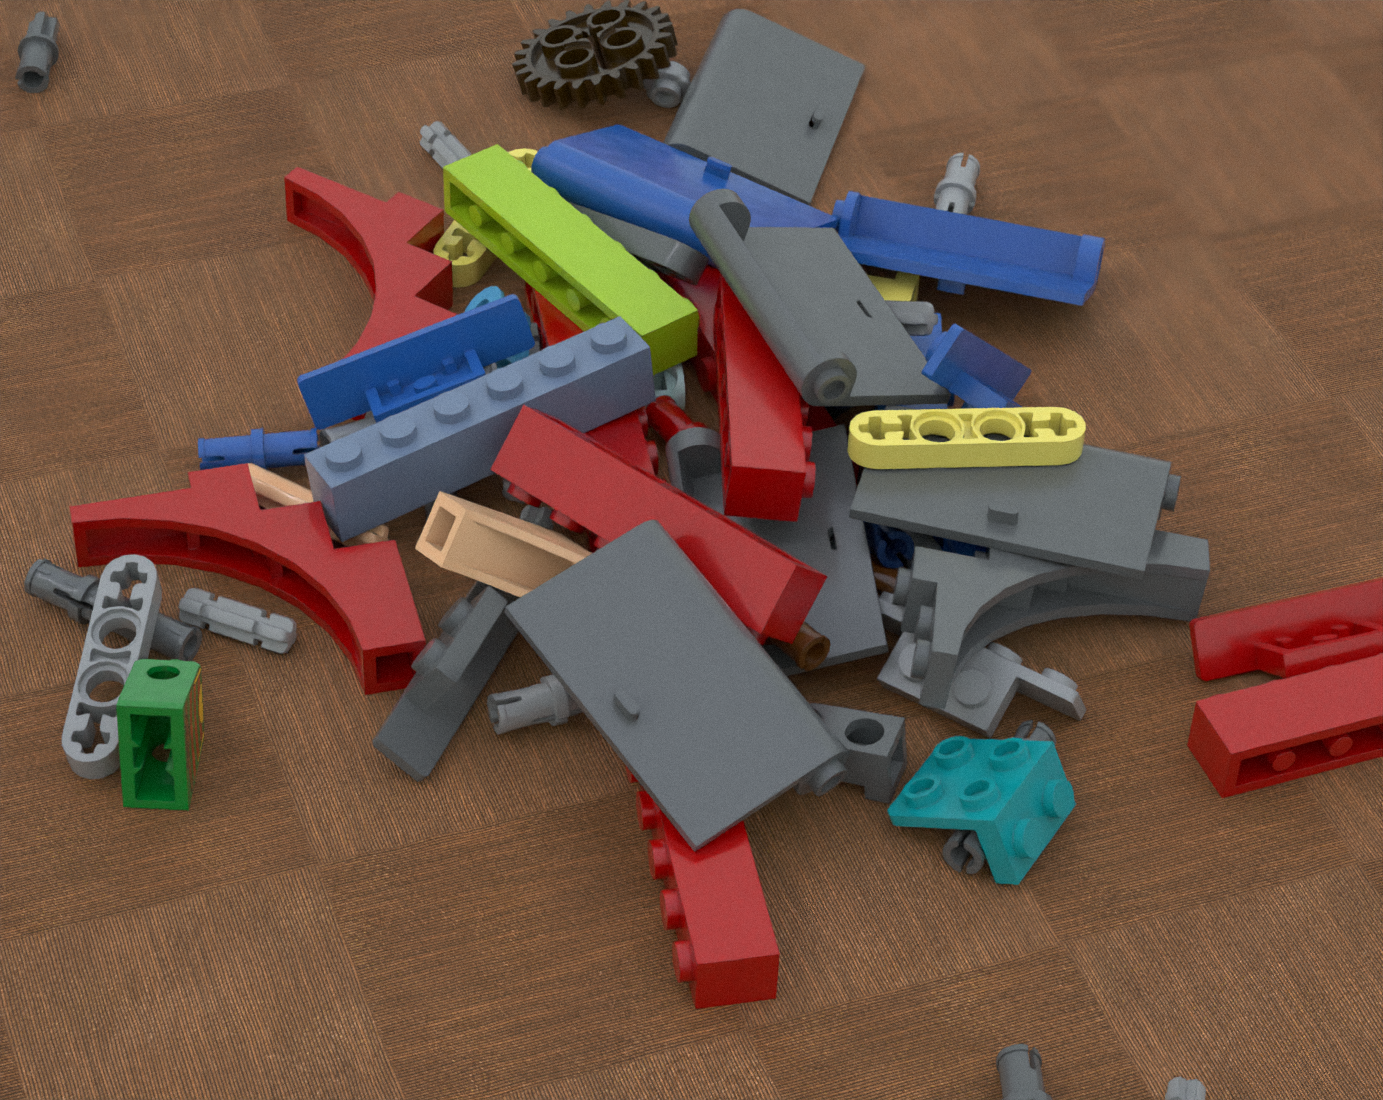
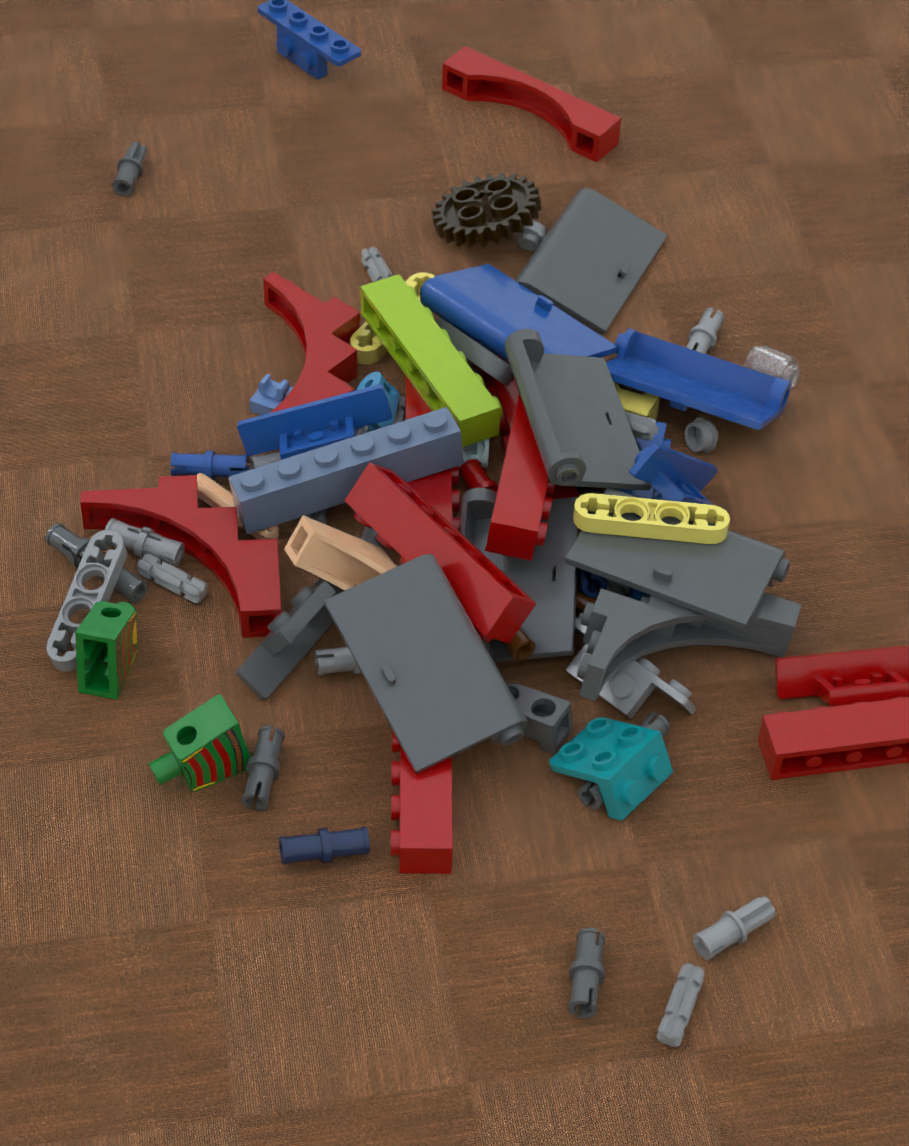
camera: 10 degrees right, 5 degrees up
none -> light grey pin [105,518,185,567]
none -> green torso [148,694,250,792]
none -> dark grey pin [241,725,285,811]
none -> medium blue tile [249,374,293,415]
none -> dark blue pin [279,827,370,865]
none -> light grey plate [685,417,718,454]
none -> light grey axle [692,897,776,960]
none -> clear brick [745,345,801,387]

